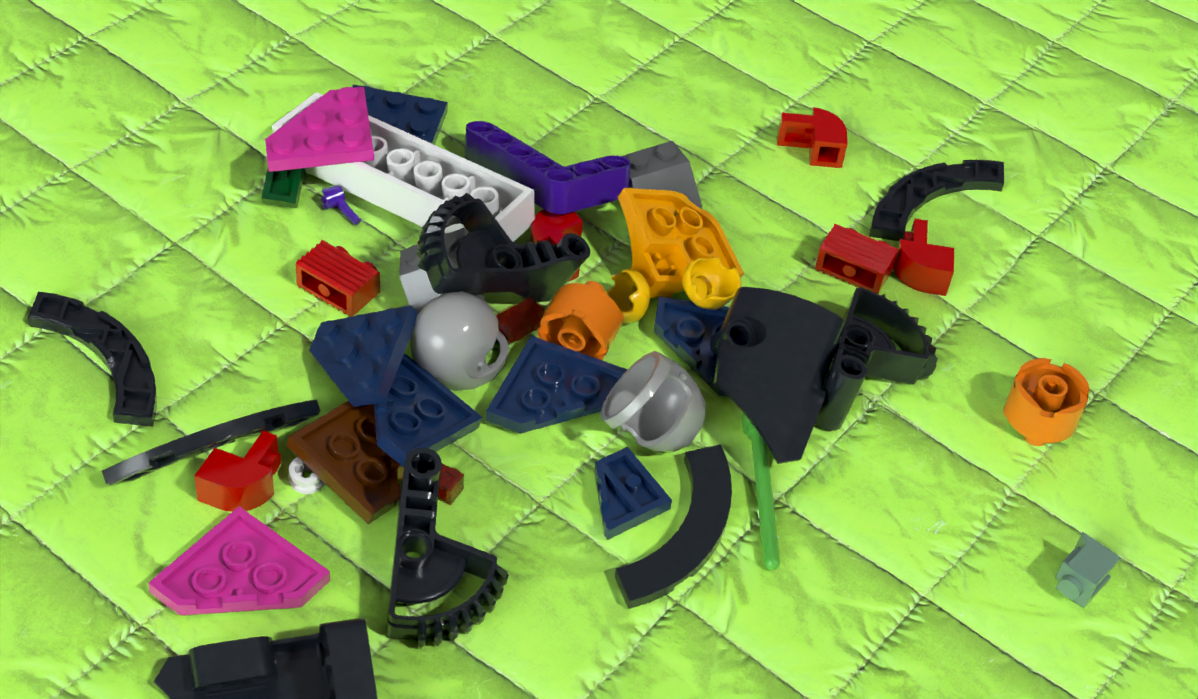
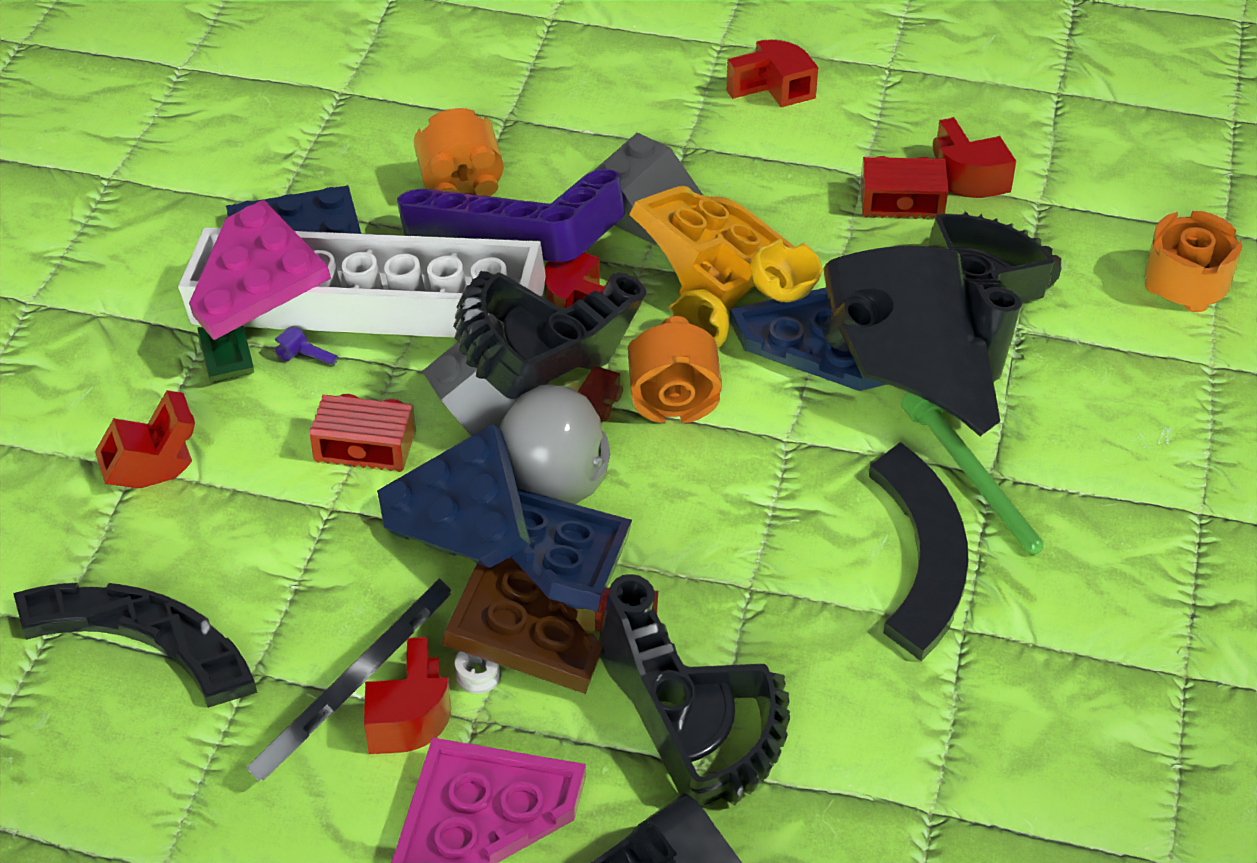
camera: 20 degrees left, 0 degrees up
dark blue plate [485,336,628,434] -> none
dark blue wing [594,447,672,540] -> none
light grey piece [600,351,706,452] -> none
black tile [869,160,1004,241] -> none
none -> red brick [95,390,195,488]
none -> orange brick [414,108,504,196]

